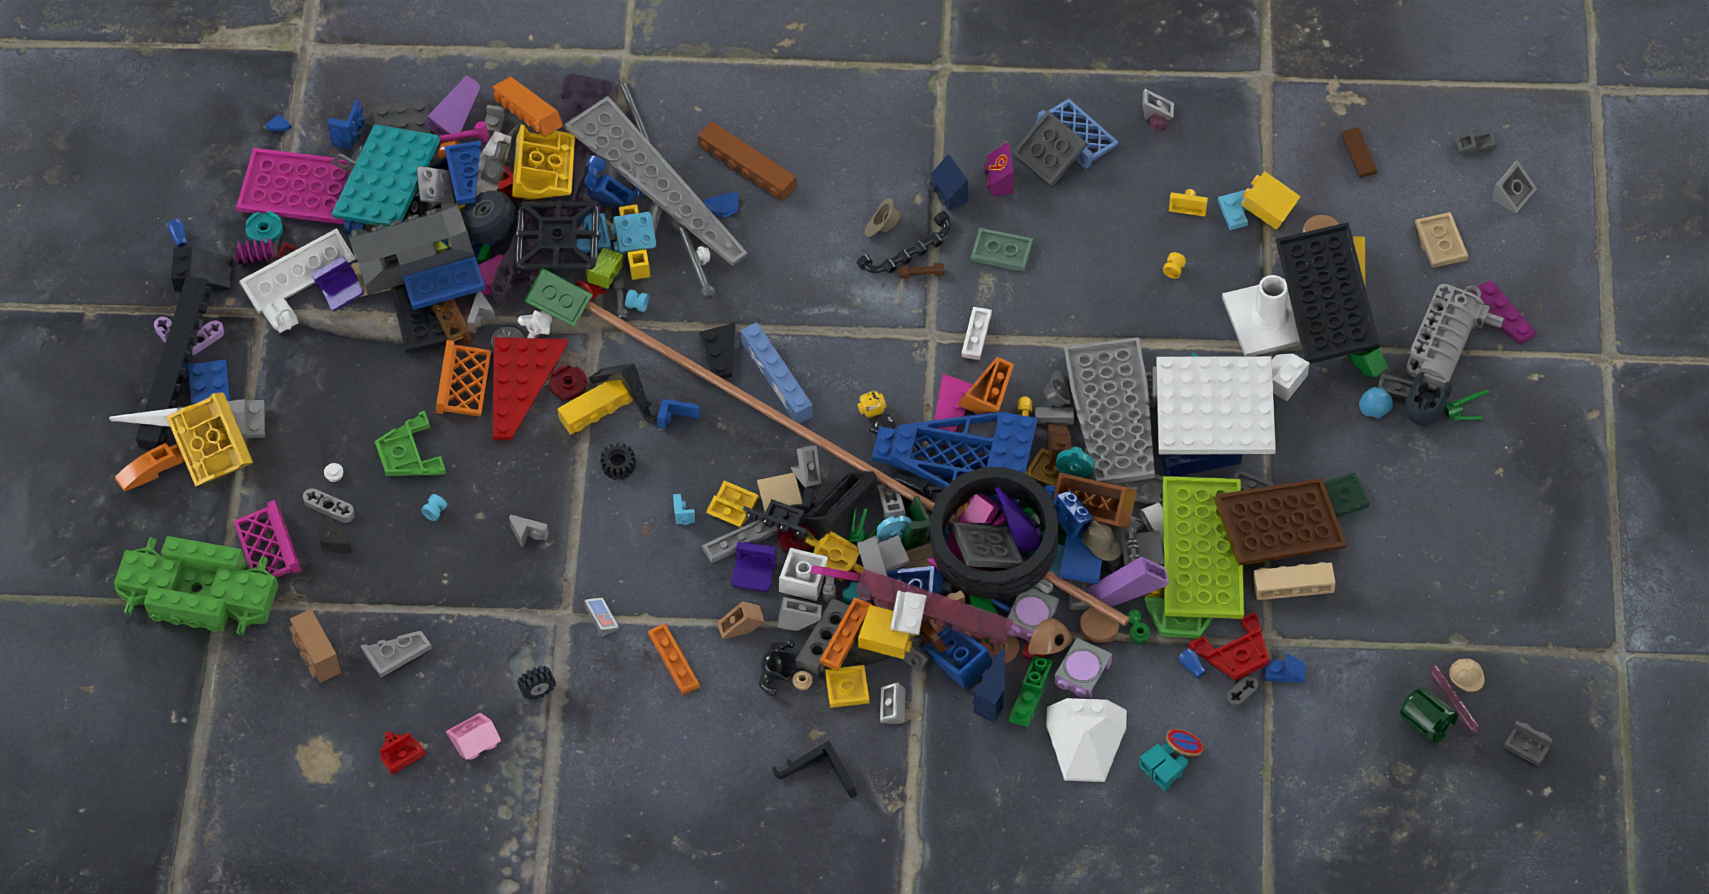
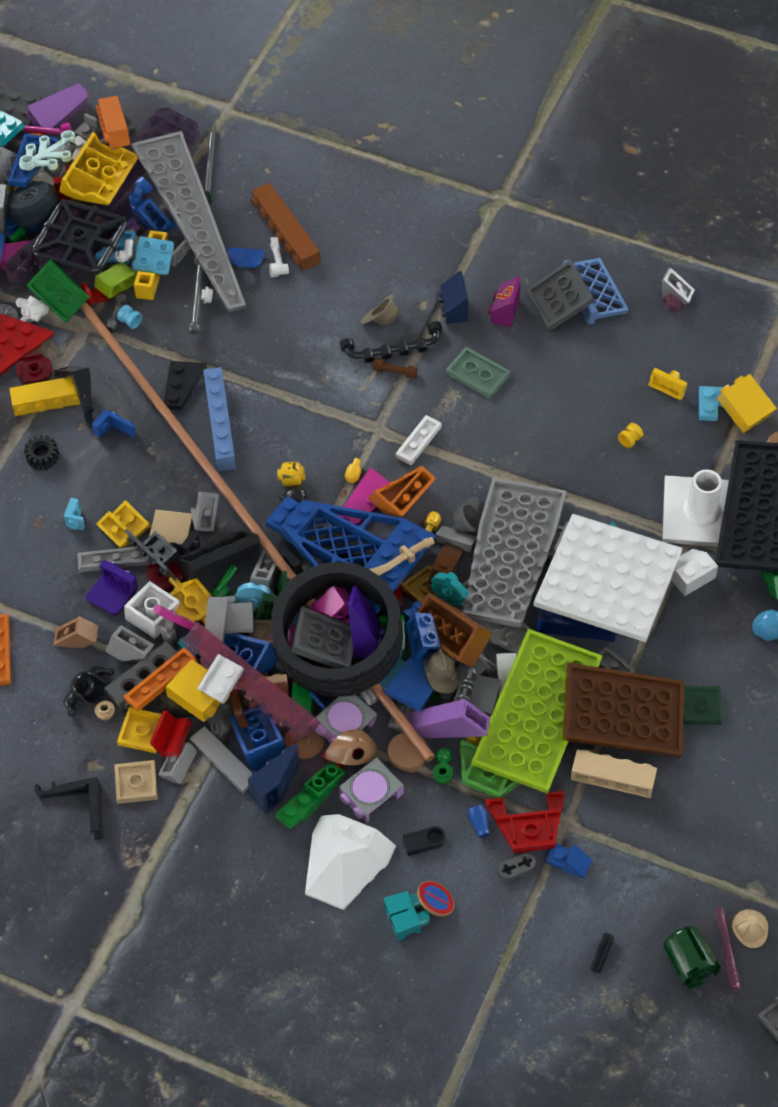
camera: 20 degrees right, 0 degrees up
none -> light aqua plant [19,131,76,171]
none -> tan tile [114,760,158,804]
none -> white arm [115,239,134,262]
none -> red panel [150,710,192,757]
none -> light grey tile [189,726,252,794]
none -> white brick [269,237,289,278]
none -> yellow cylinder [344,458,361,483]
none -> tan sword [369,537,435,576]
none -> black piece [403,826,445,856]
none -> black axle [590,933,614,973]

